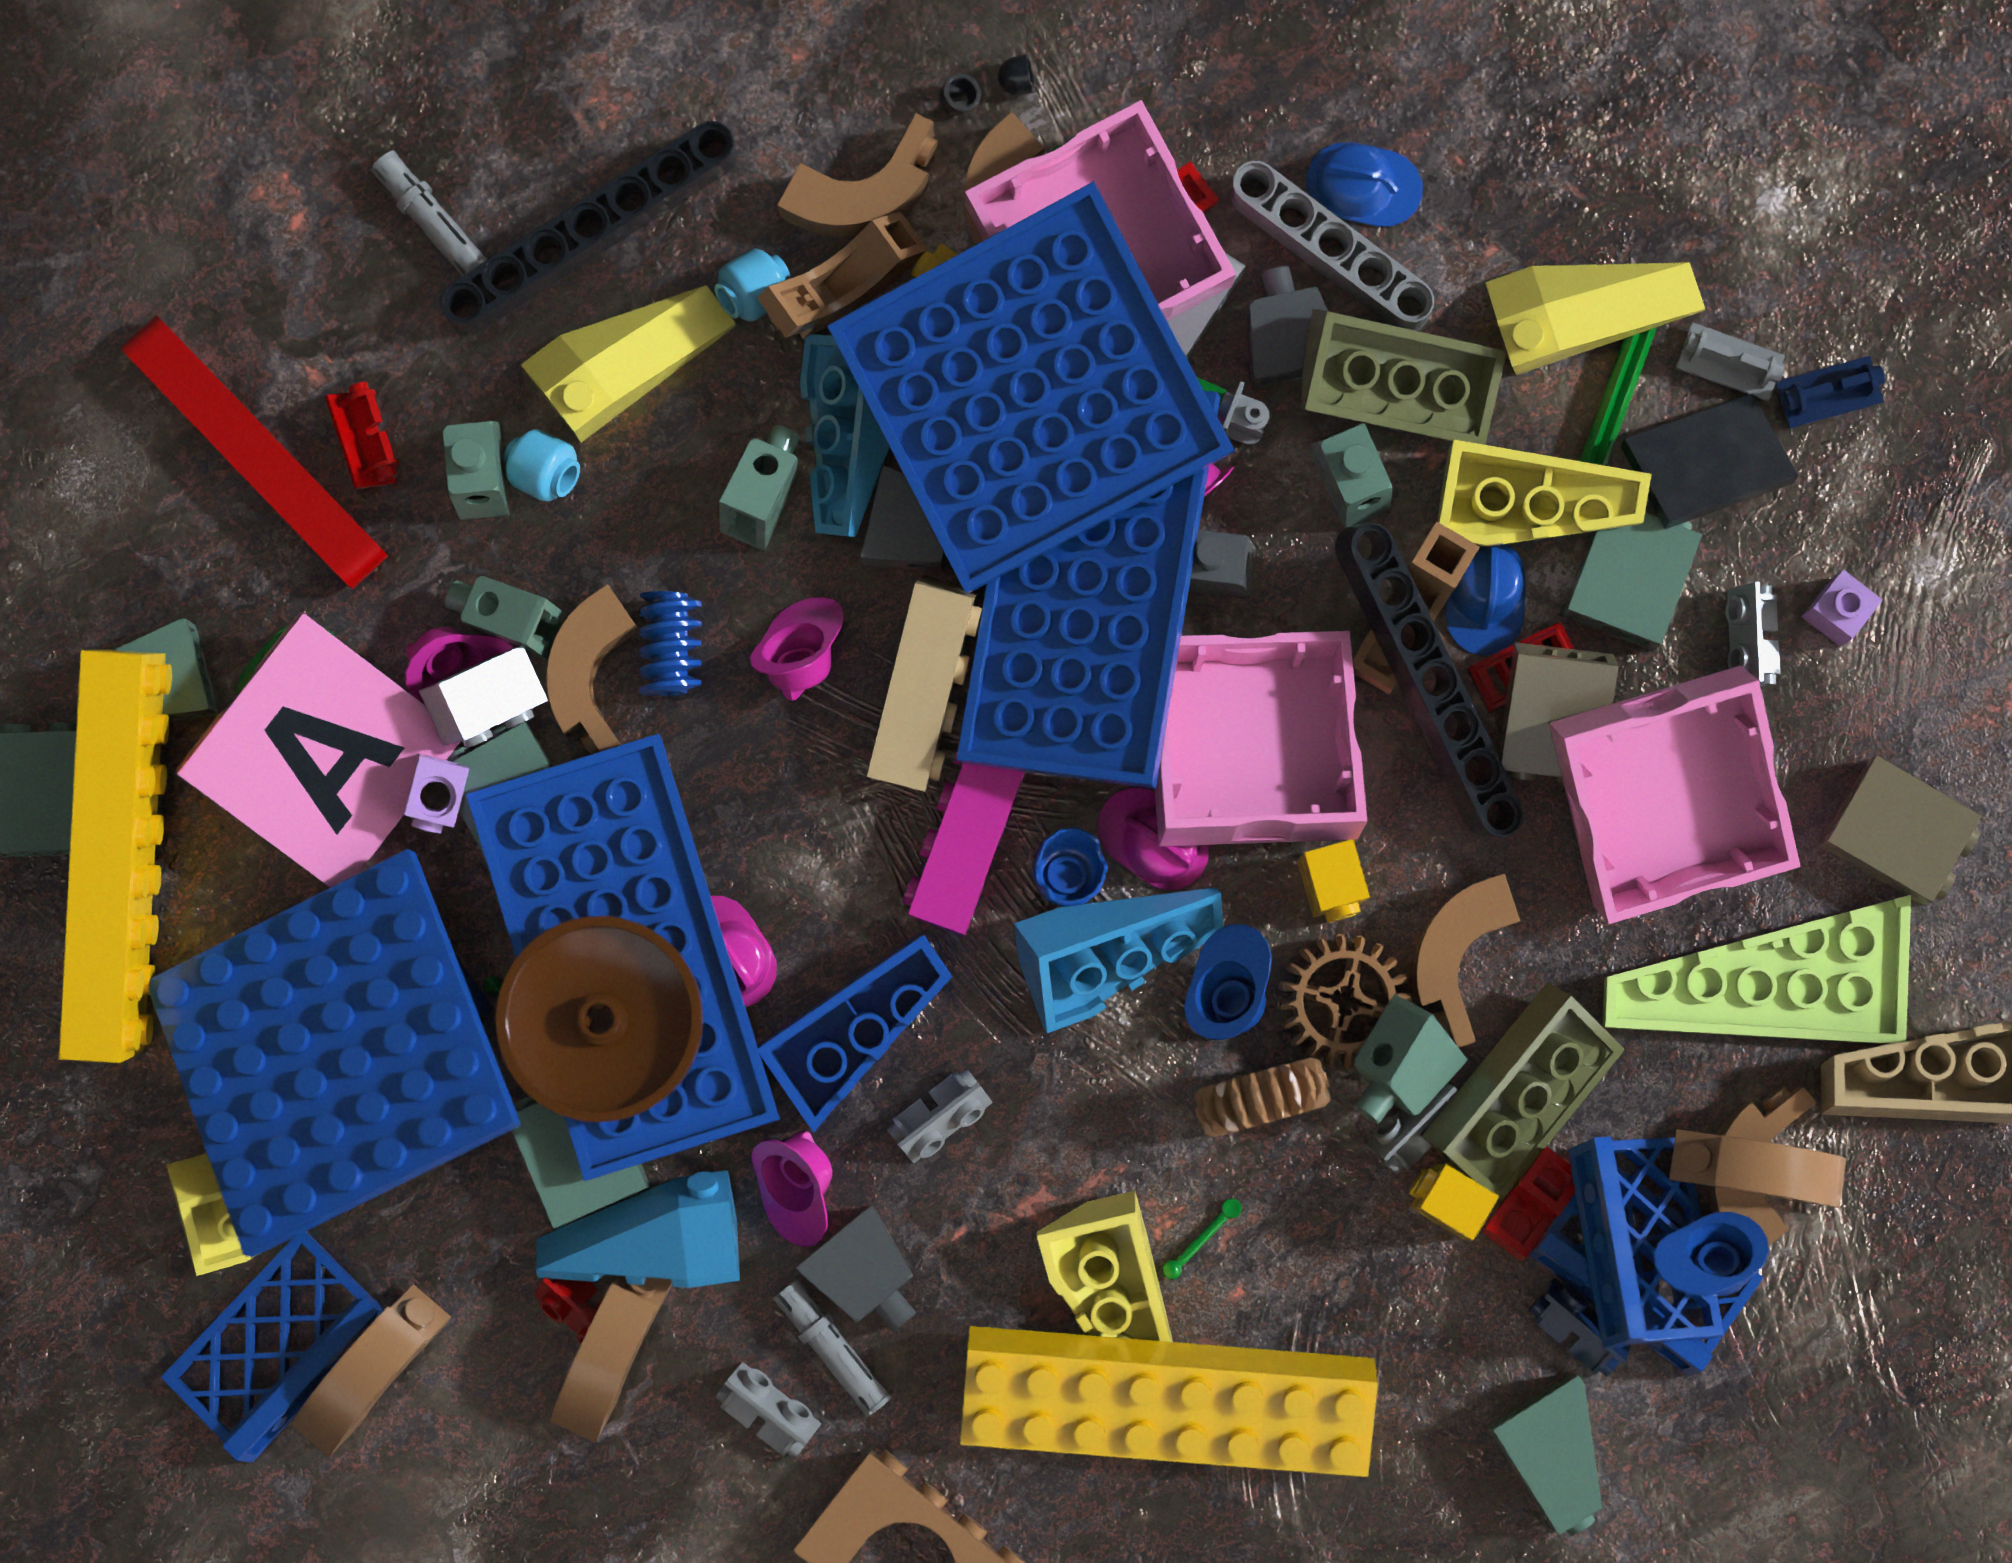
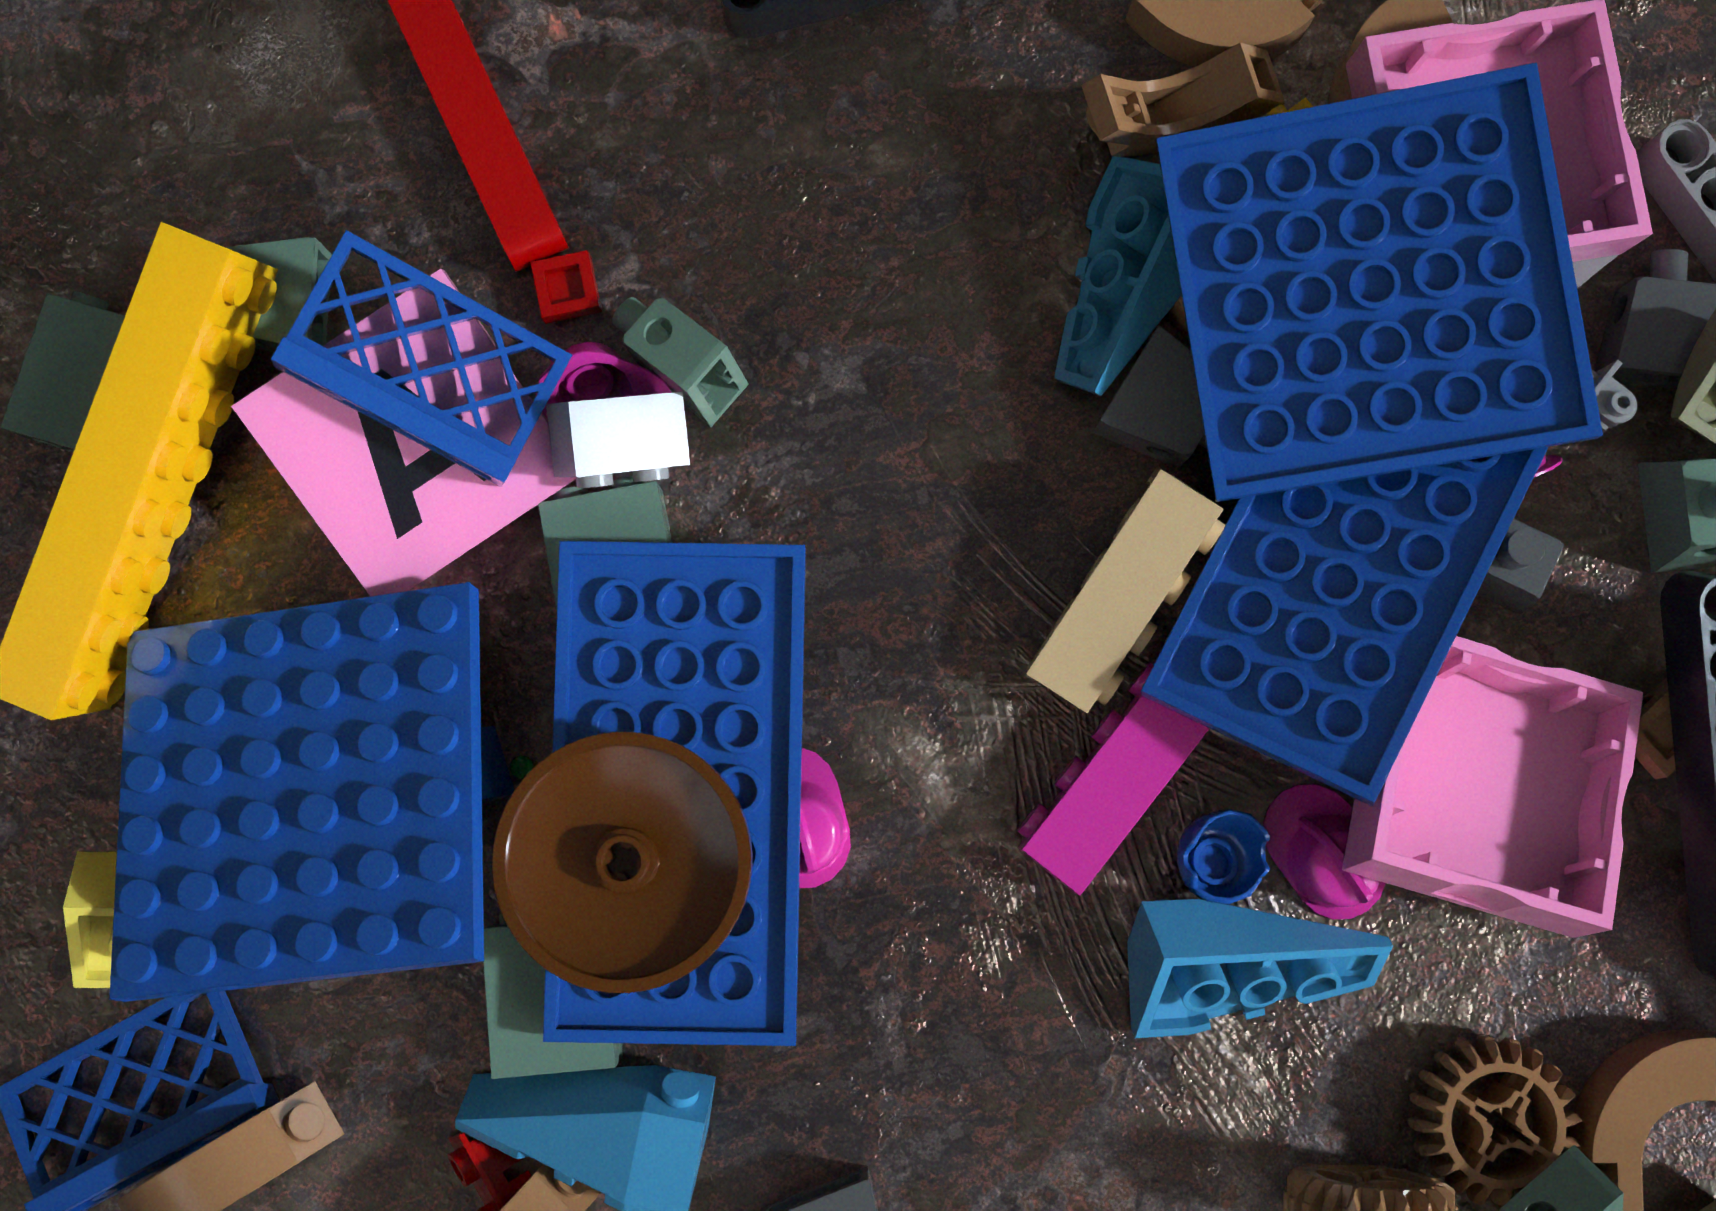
camera: 20 degrees right, 0 degrees up
red hinge [324,382,399,489] -> none
lavender brick [404,753,469,833] -> none
sand green torso [443,421,510,521] -> none
medium azure head [504,429,580,502] -> none
light yellow wedge [521,285,736,443] -> none
medium nougat arch [547,584,639,755] -> none
blue piece [639,591,702,697] -> none
medium azure head [715,248,790,322] -> none
sand green torso [719,425,800,551] -> none
dark pink piece [750,597,845,701] -> none
dark pink piece [751,1130,833,1247] -> none
blue wedge [757,932,952,1133] -> none
light grey hinge [887,1068,993,1164] -> none
blue piece [1184,924,1272,1040] -> none
yellow brick [1297,839,1370,923] -> none
none -> blue fence [271,230,572,487]
none -> red plate [530,250,602,324]

